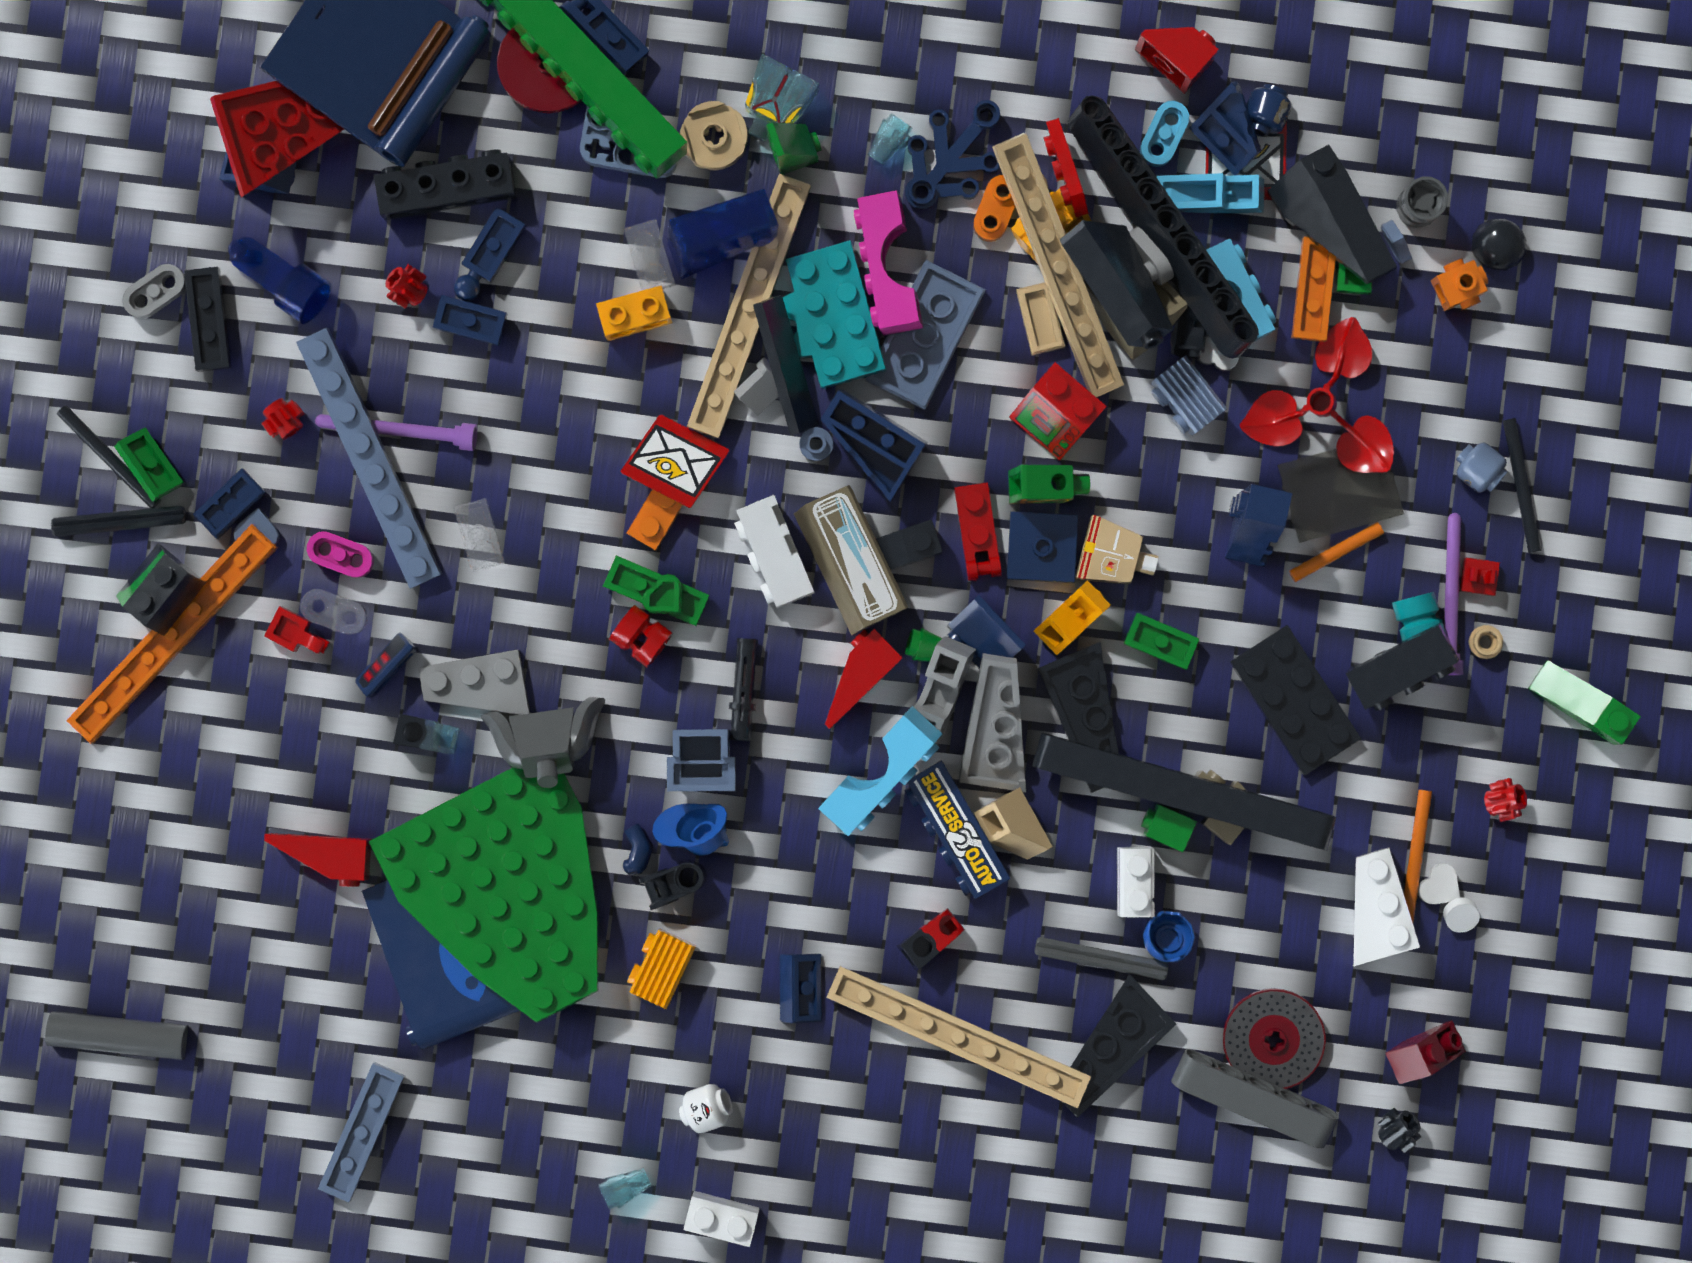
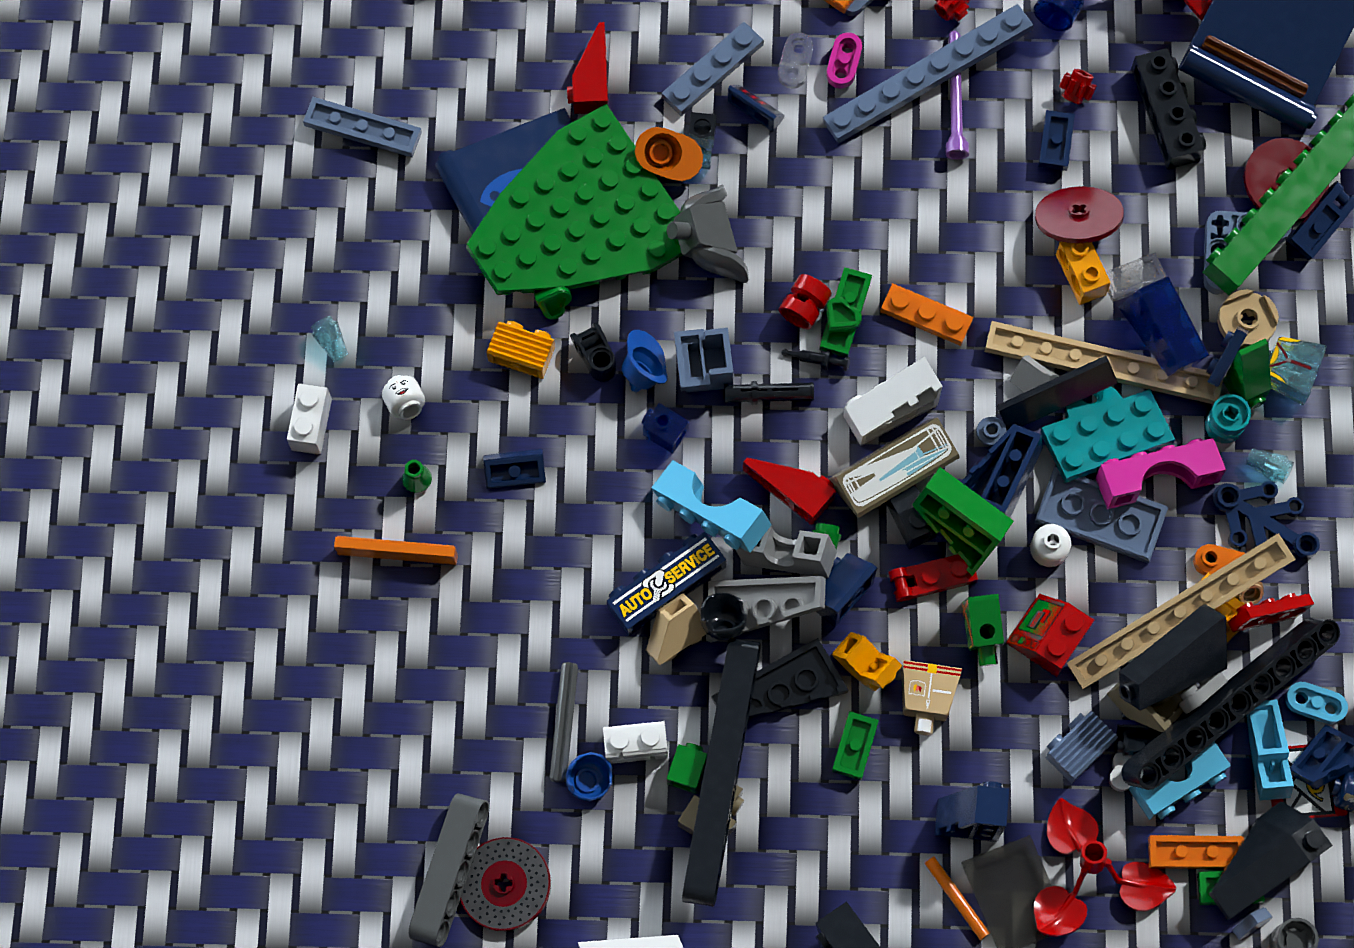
camera: 80 degrees right, 15 degrees down
red plate [264,606,330,654] -> none
light grey wing [418,650,530,715] -> none
clear plate [453,498,505,572] -> none
dark blue plate [454,207,526,301] -> none
sticker [620,415,729,508] -> none
dark blue arm [623,823,652,876] -> none
tan plate [826,966,1091,1108] -> none
leg [897,908,965,970] -> none
dark blue plate [1007,511,1078,583] -> none
tan tile [1016,282,1065,356] -> none
black wing [1063,974,1176,1118] -> none
black plate [1230,625,1361,776] -> none
none -> orange tile [334,536,458,565]
none -> green cone [402,460,432,493]
none -> green tile [534,287,572,319]
none -> orange piece [635,127,703,181]
none -> clear blue brick [641,403,689,454]
none -> sand blue plate [662,22,764,116]
none -> black hair [700,593,747,640]
none -> black piece [781,349,850,372]
none -> green wedge [912,467,1014,576]
none -> white head [1030,524,1072,567]
none -> piece [1035,186,1124,244]
none -> teal wheel [1205,394,1251,444]
none -> dark blue wing [1206,326,1249,387]

